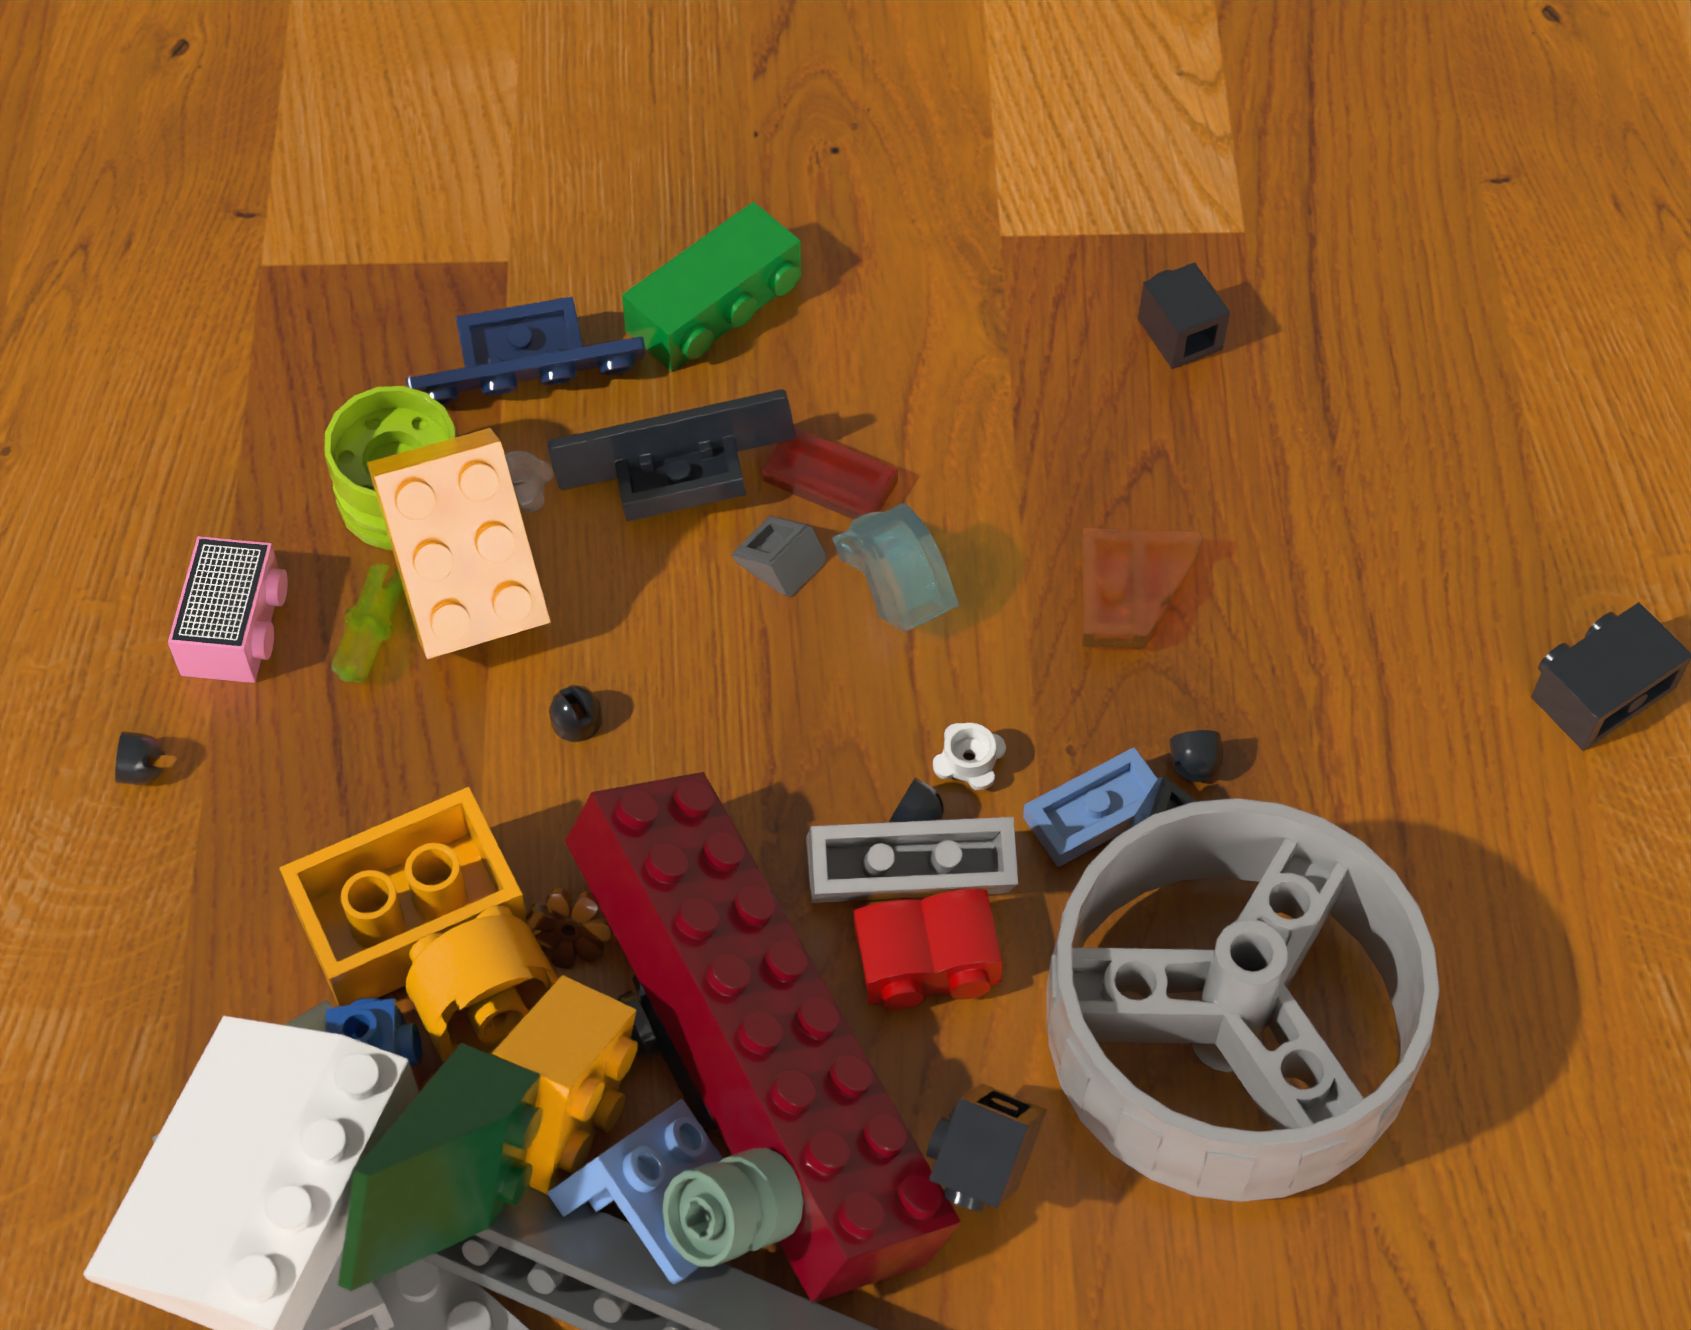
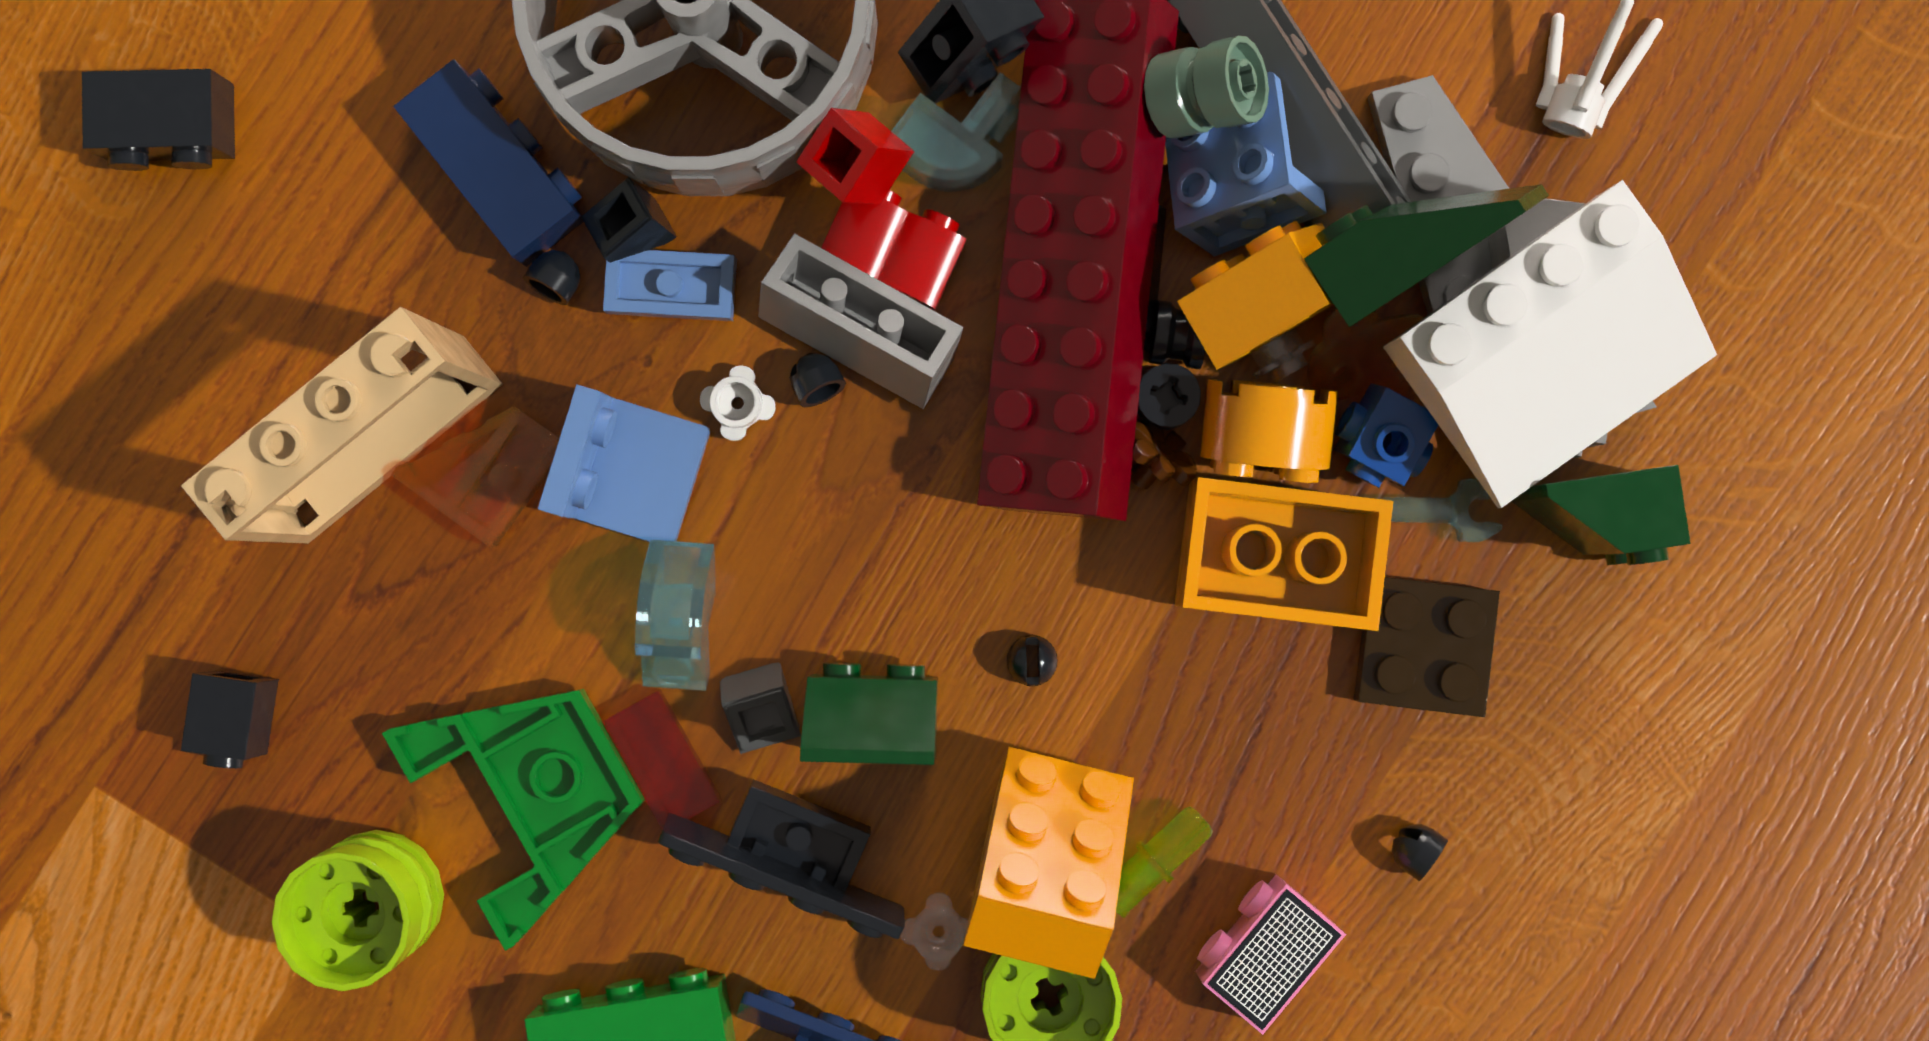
camera: 145 degrees left, 30 degrees up
none -> tan window [181,307,503,544]
none -> lime wheel [272,830,444,991]
none -> green wing [382,689,646,951]
none -> dark blue brick [393,59,584,267]
none -> medium blue bracket [538,384,710,547]
none -> red brick [796,107,915,204]
none -> dark green slope [800,663,938,765]
none -> clear light blue brick [891,72,1021,192]
none -> black wheel [1137,363,1201,431]
none -> dark brown plate [1354,577,1500,717]
none -> dark green slope [1512,465,1691,565]

